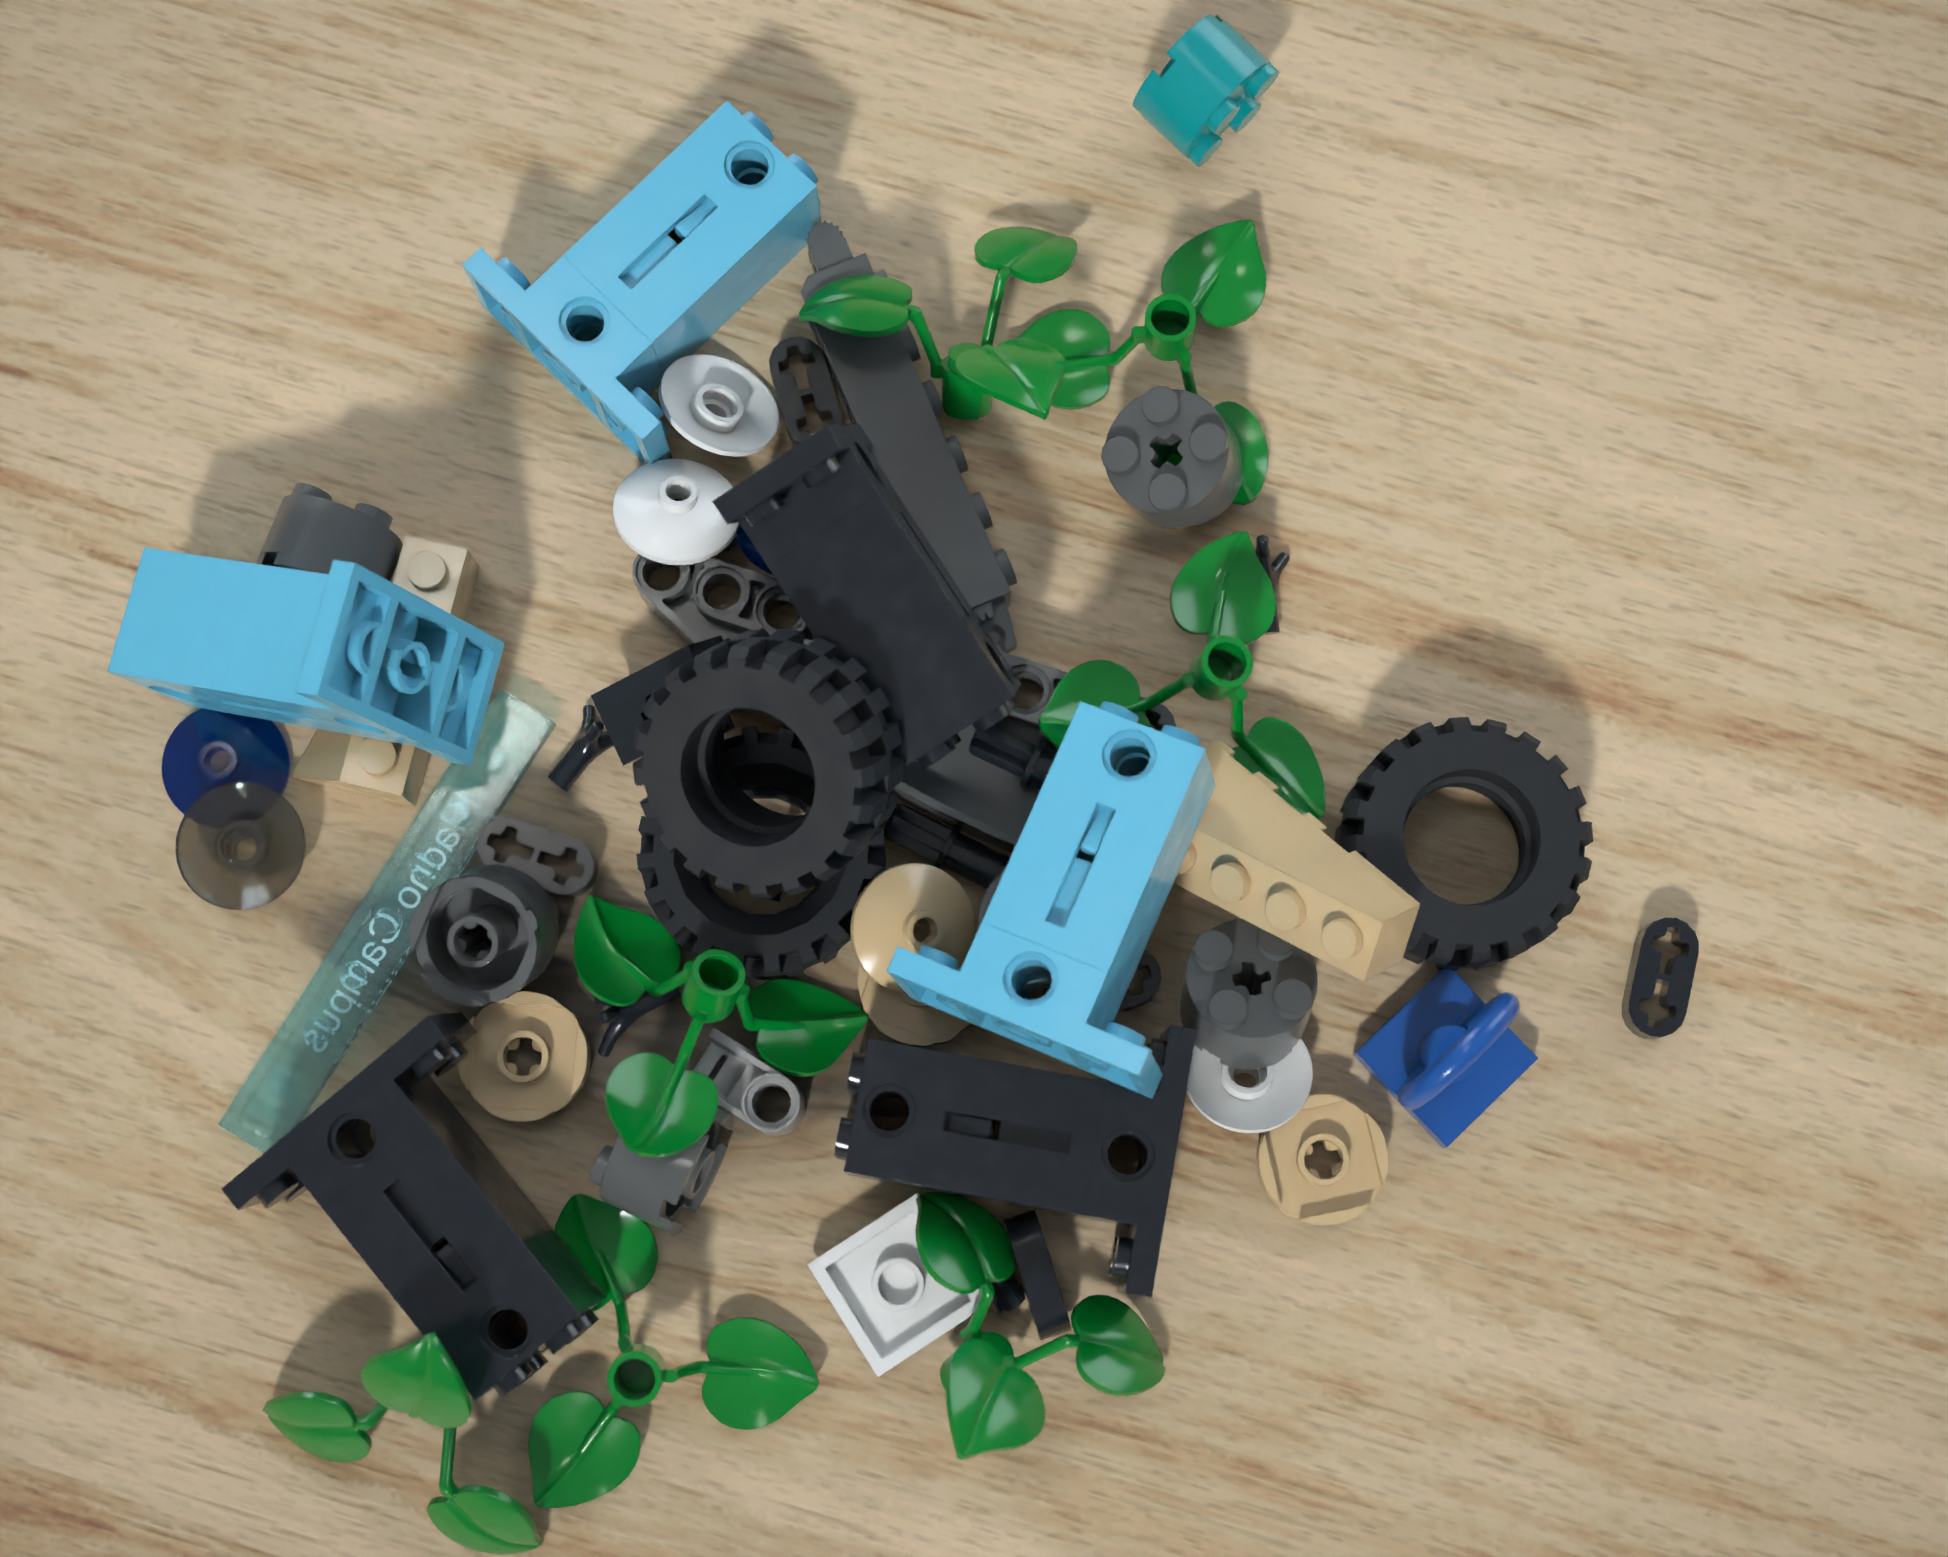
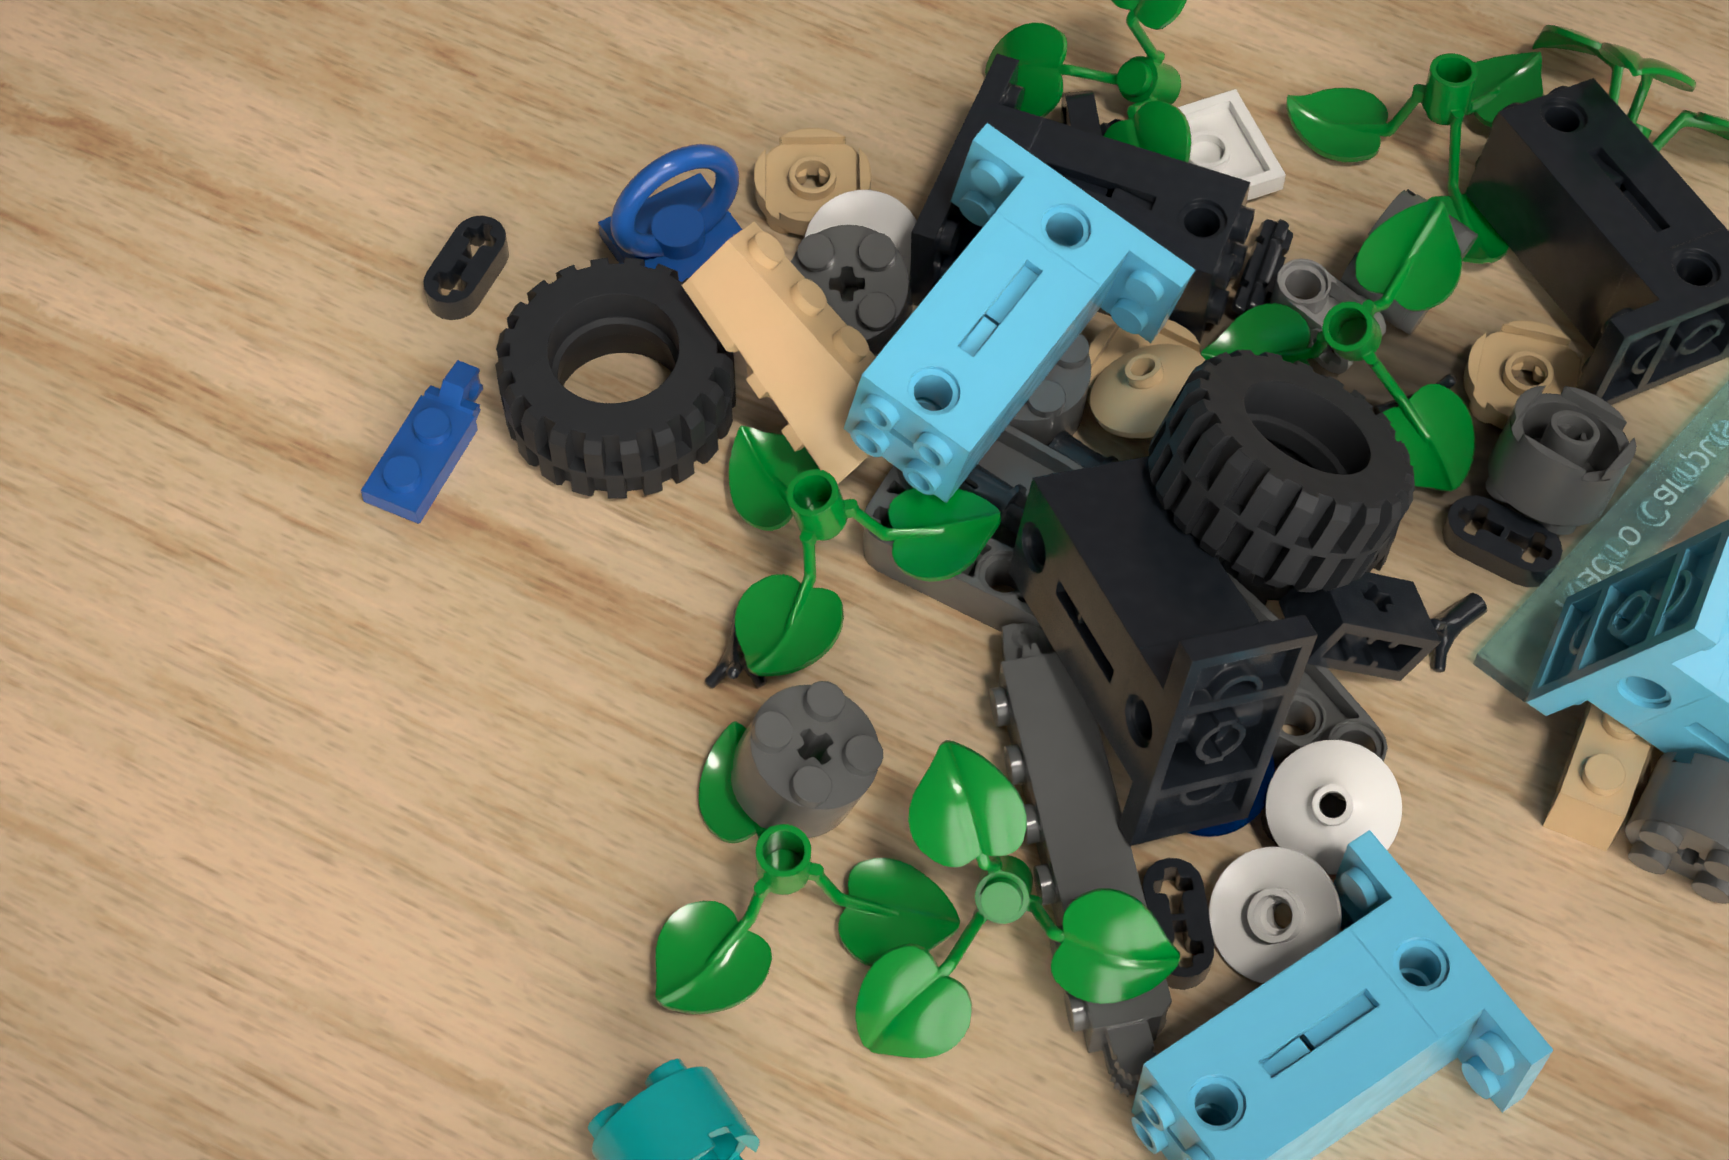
camera: 165 degrees left, 20 degrees down
none -> blue hinge [361,360,483,524]
none -> black axle [1231,219,1293,318]

